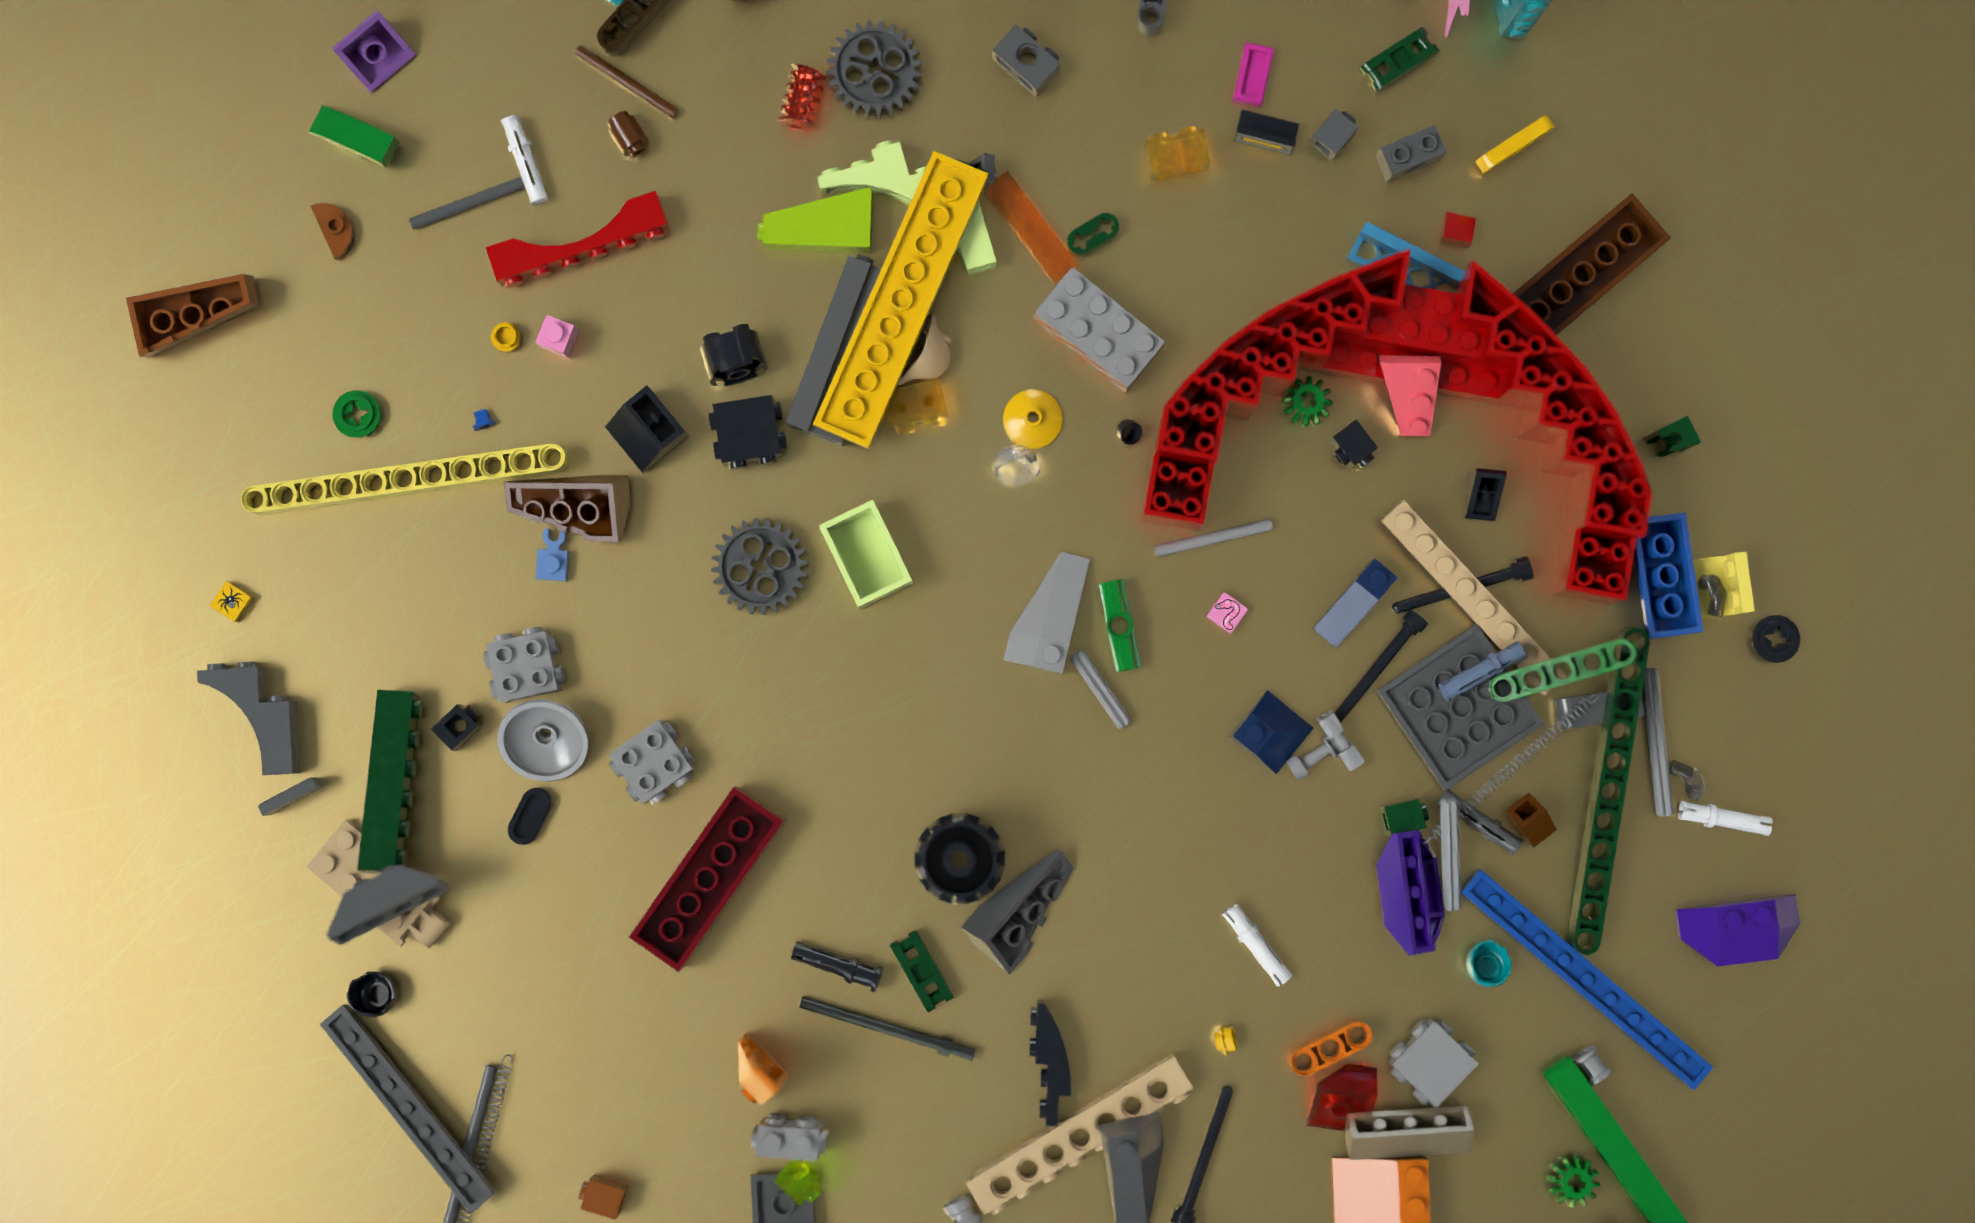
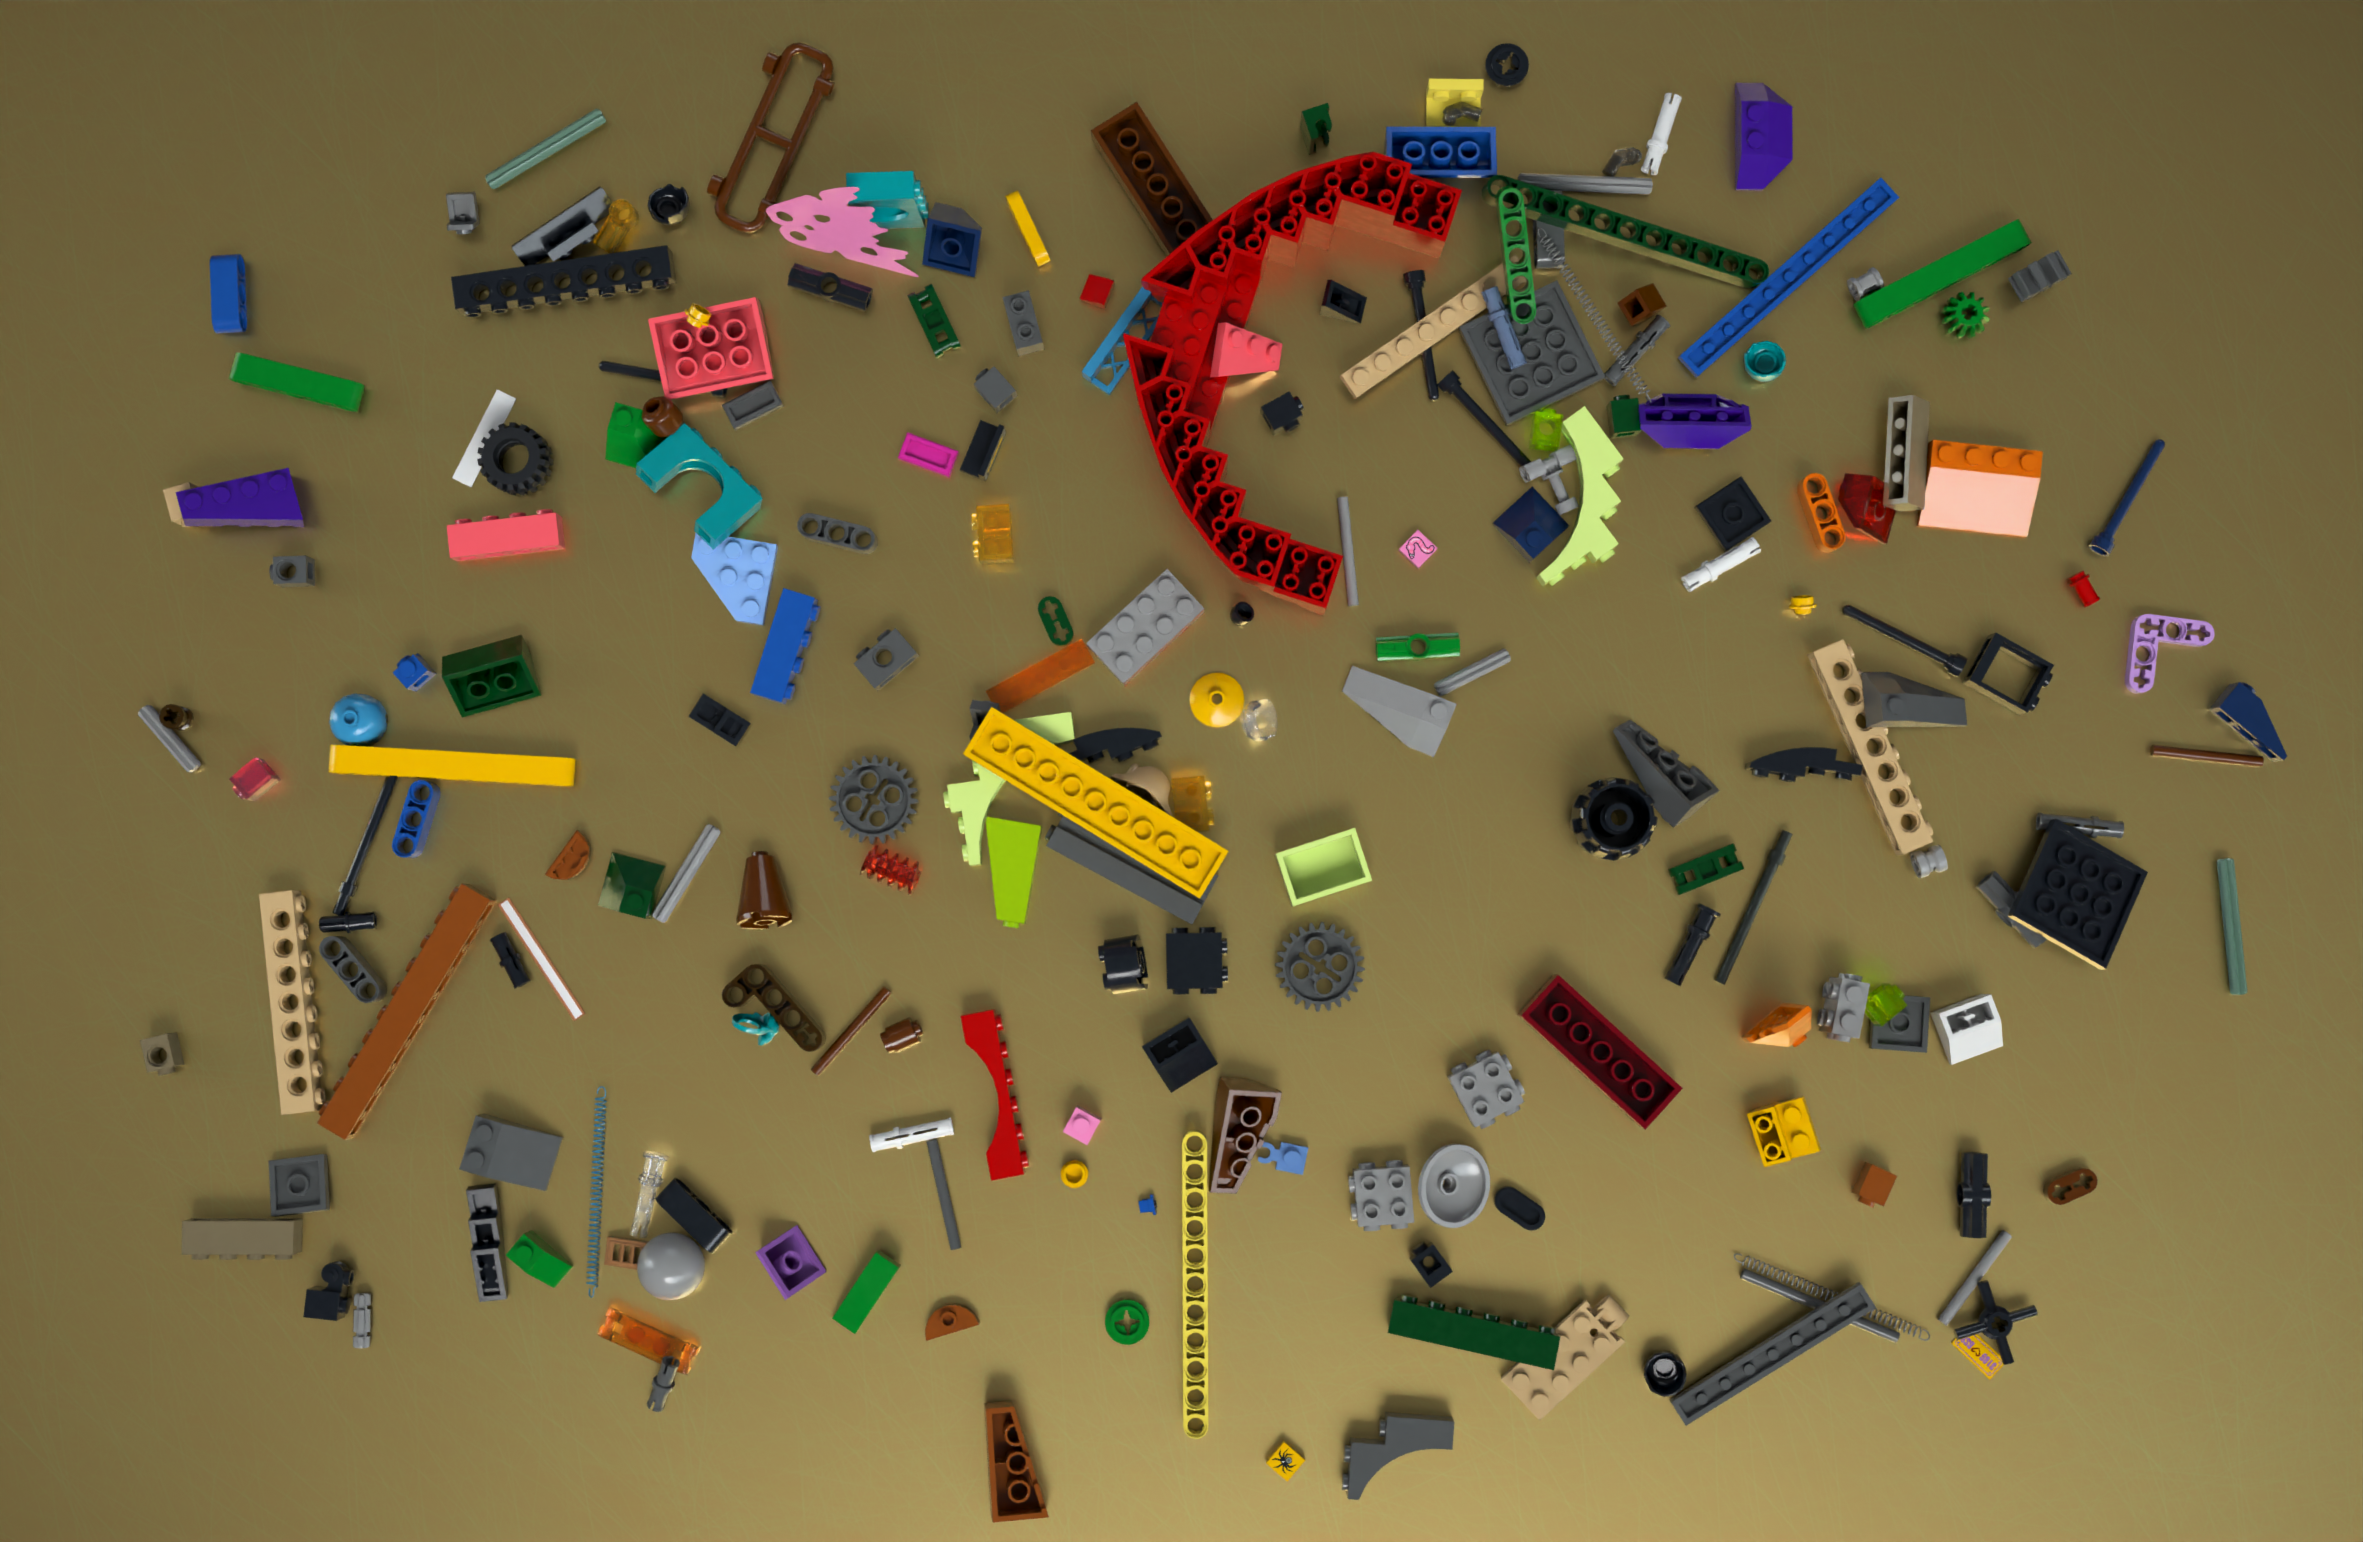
camera: 80 degrees left, 0 degrees up
dark grey tile [258,777,324,816] -> none
dark grey wedge [327,865,450,945] -> none
green gear [1281,376,1333,427] -> none
slope [1313,558,1398,648] -> none
light grey brick [1388,1018,1478,1108] -> none
light grey axle [1440,797,1461,912] -> none
none -> dark blue slope [922,202,982,277]
none -> black slope [1069,728,1162,764]
none -> clear neon green brick [1529,408,1563,452]
none -> yellowish green arch [1536,406,1624,587]
none -> black tile [1694,476,1772,552]
none -> yellow brick [1747,1096,1821,1167]

